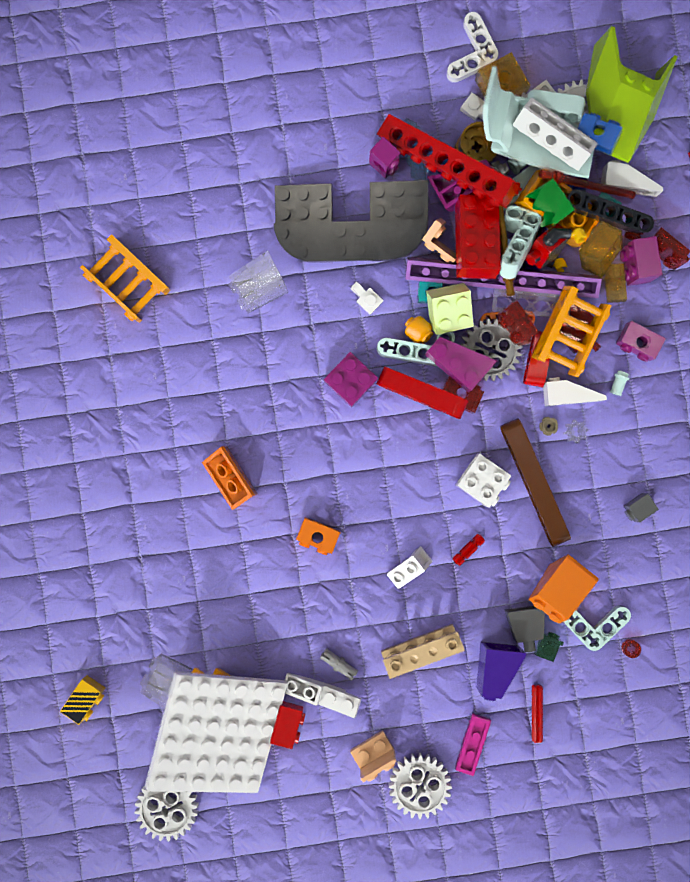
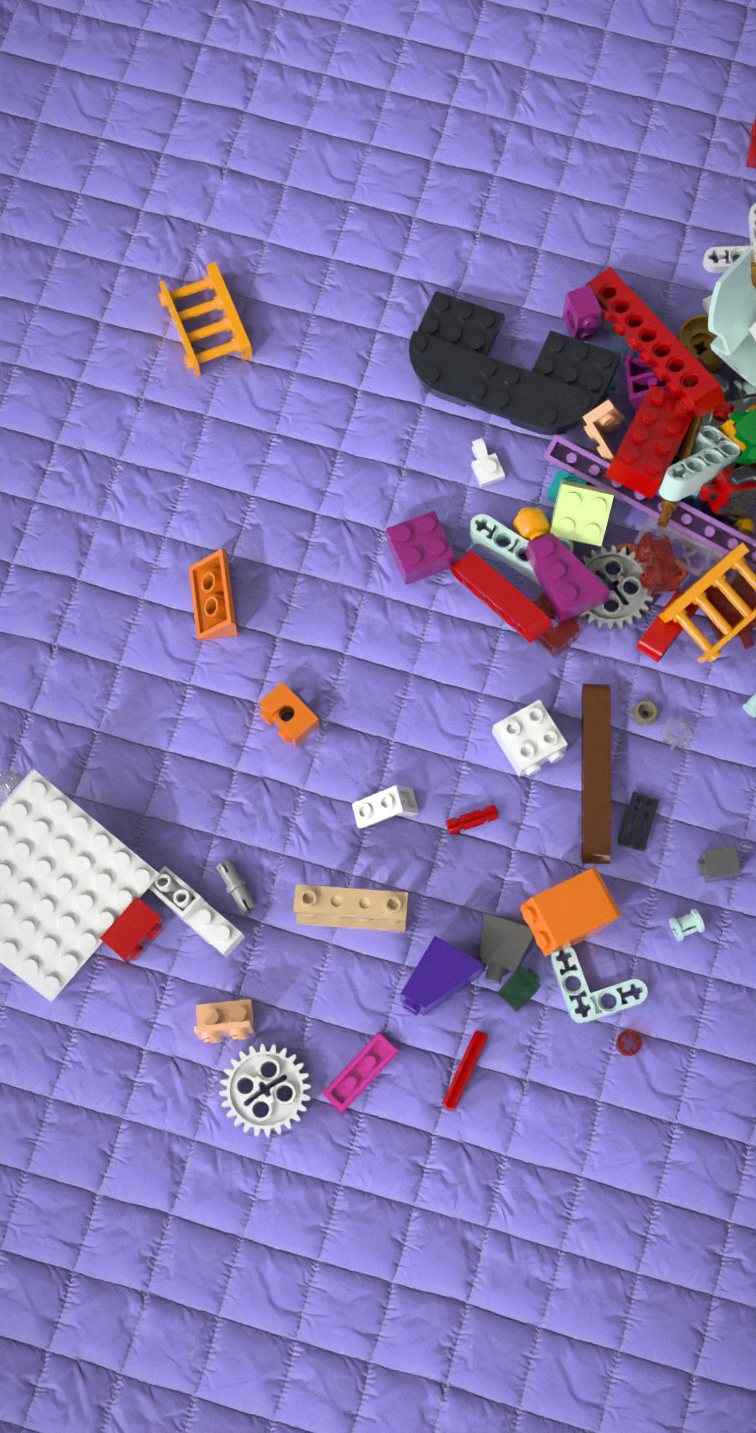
camera: 25 degrees right, 15 degrees down
clear slope [228,251,288,313] -> none
white slope [543,377,607,406] -> none
none -> black tile [618,792,659,852]
none -> light aqua bush [669,908,705,942]

